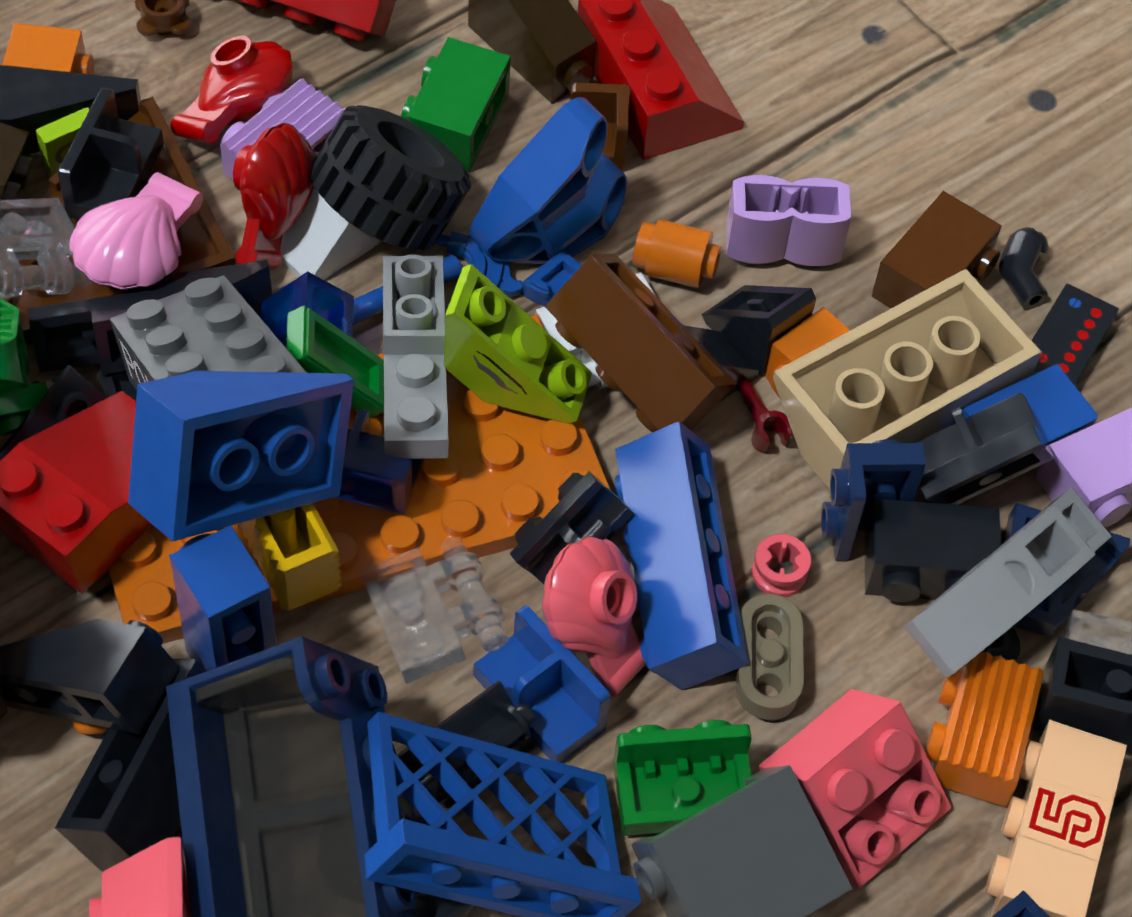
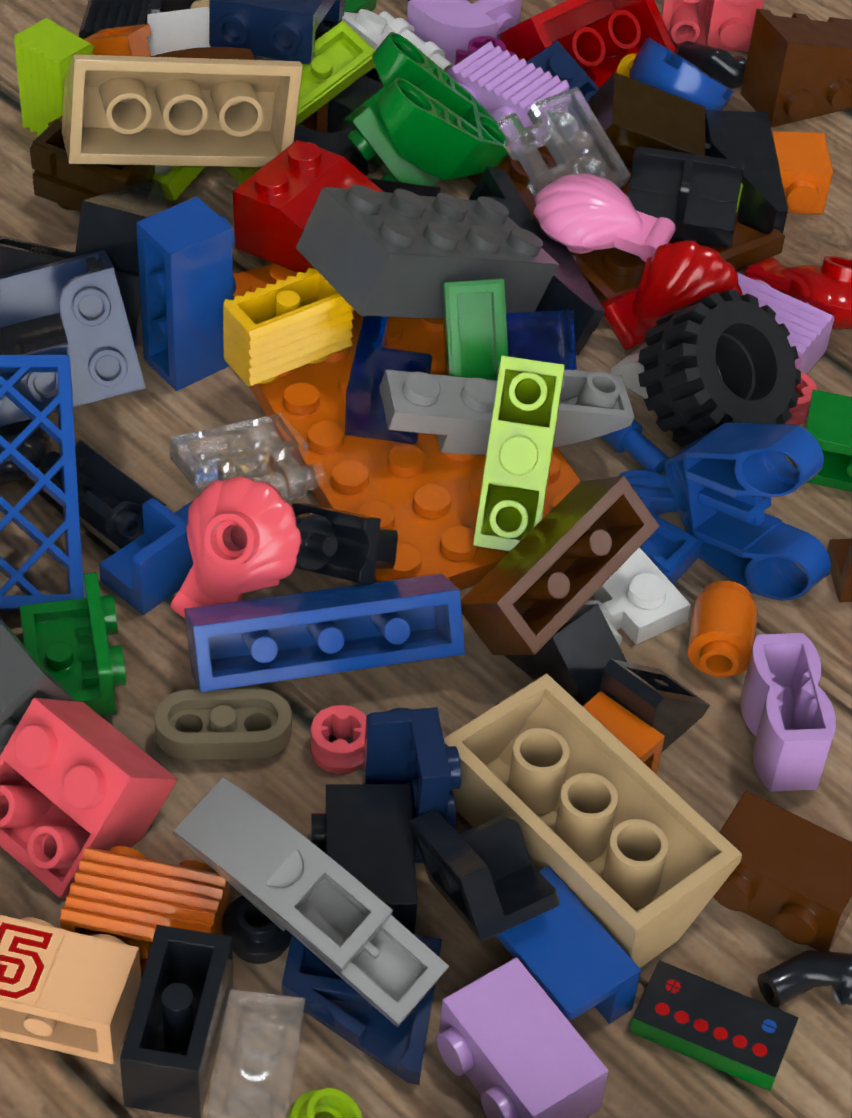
camera: 85 degrees right, 10 degrees down
blue slope [128,371,354,542] -> none

